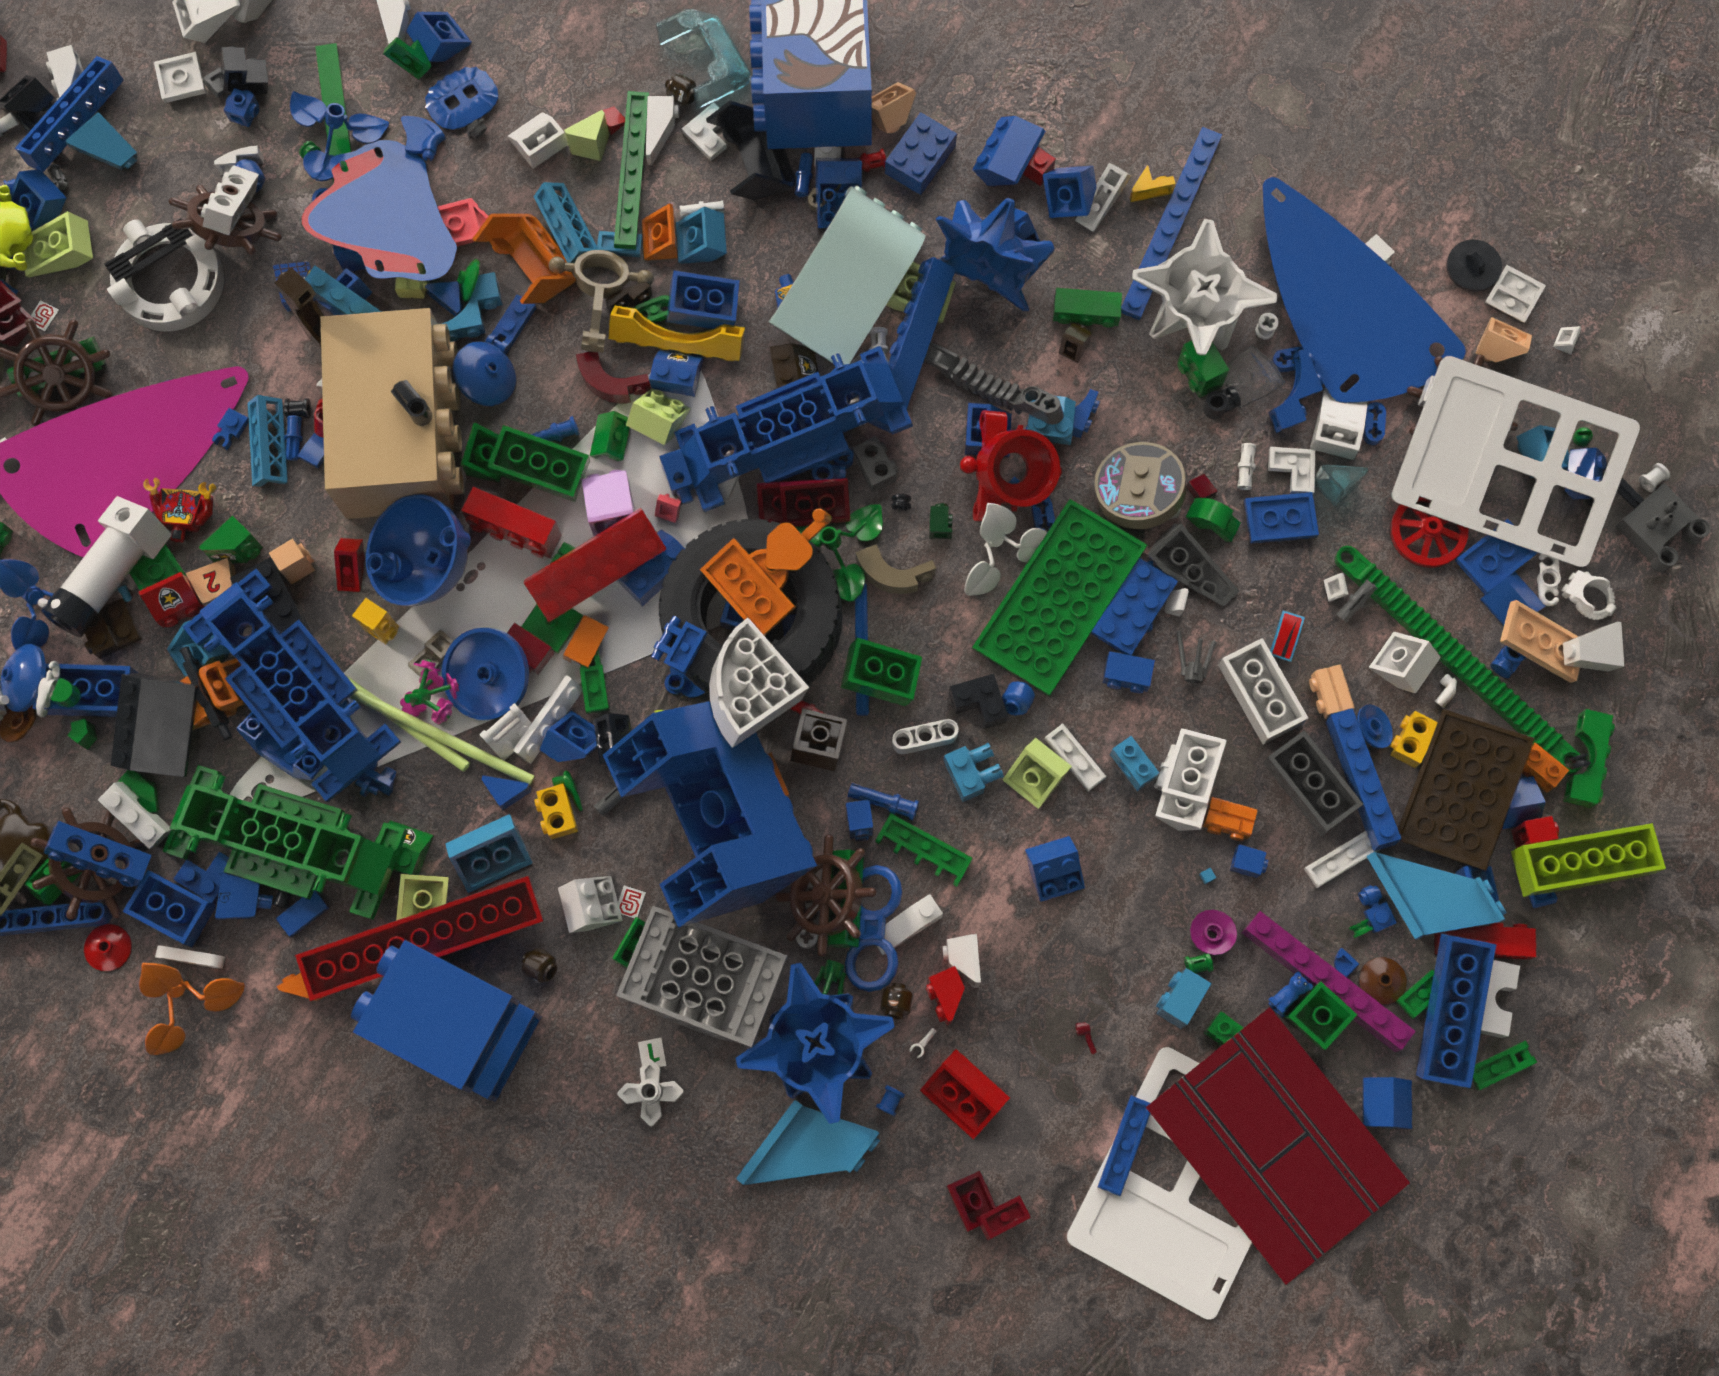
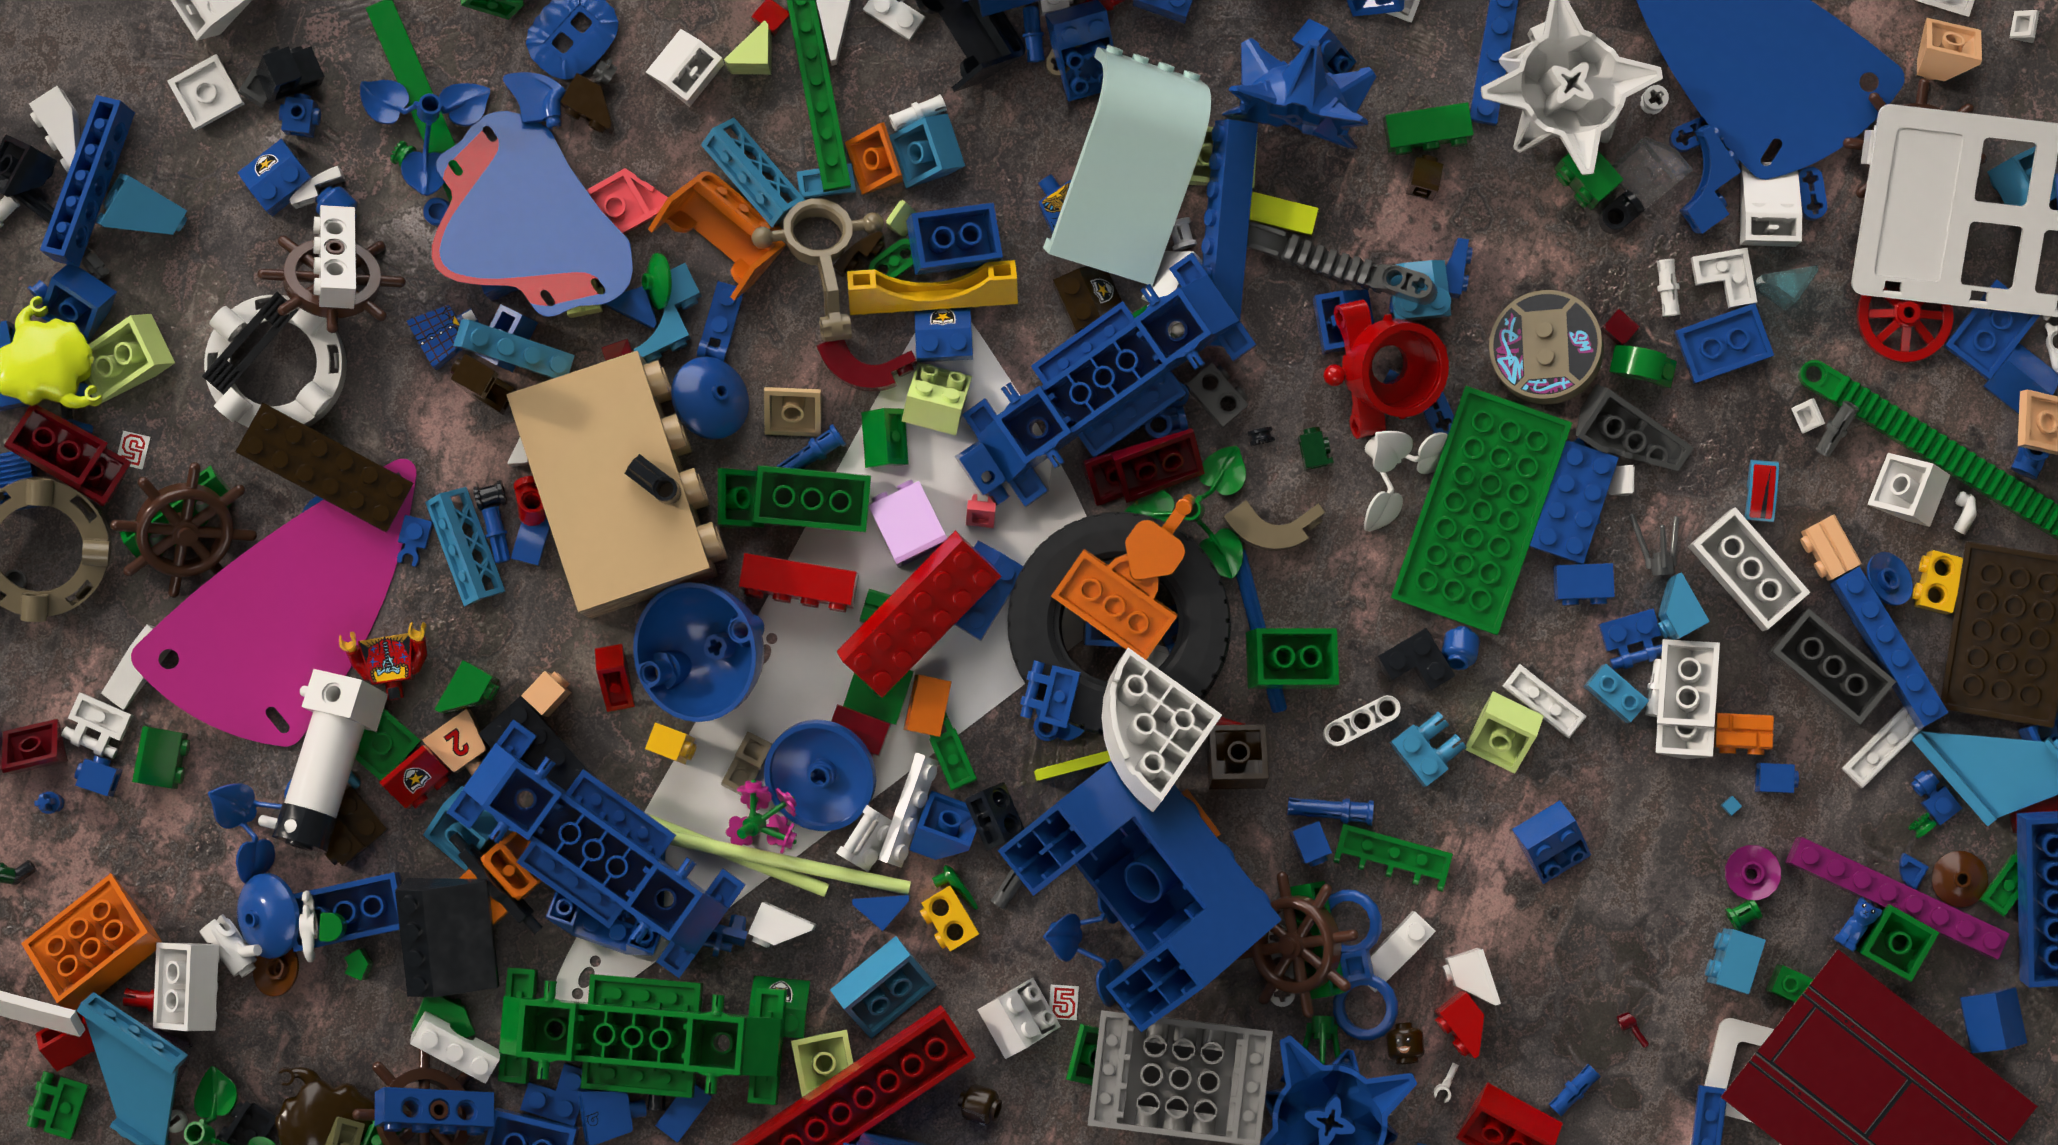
camera: 15 degrees left, 10 degrees up
none -> dark brown plate [235,402,414,533]
none -> blue slope [237,138,312,217]
none -> dark brown slope [560,73,614,134]
none -> white slope [748,902,817,948]
none -> tan slope [764,387,823,437]
none -> yellowish green slope [886,200,917,237]
none -> blue plant [1043,894,1124,1007]
none -> neon yellow tile [1249,192,1318,236]
none -> blue pin [1549,1064,1601,1117]
none -> blue plate [1598,608,1662,670]
none -> dark azure slope [1657,572,1710,640]

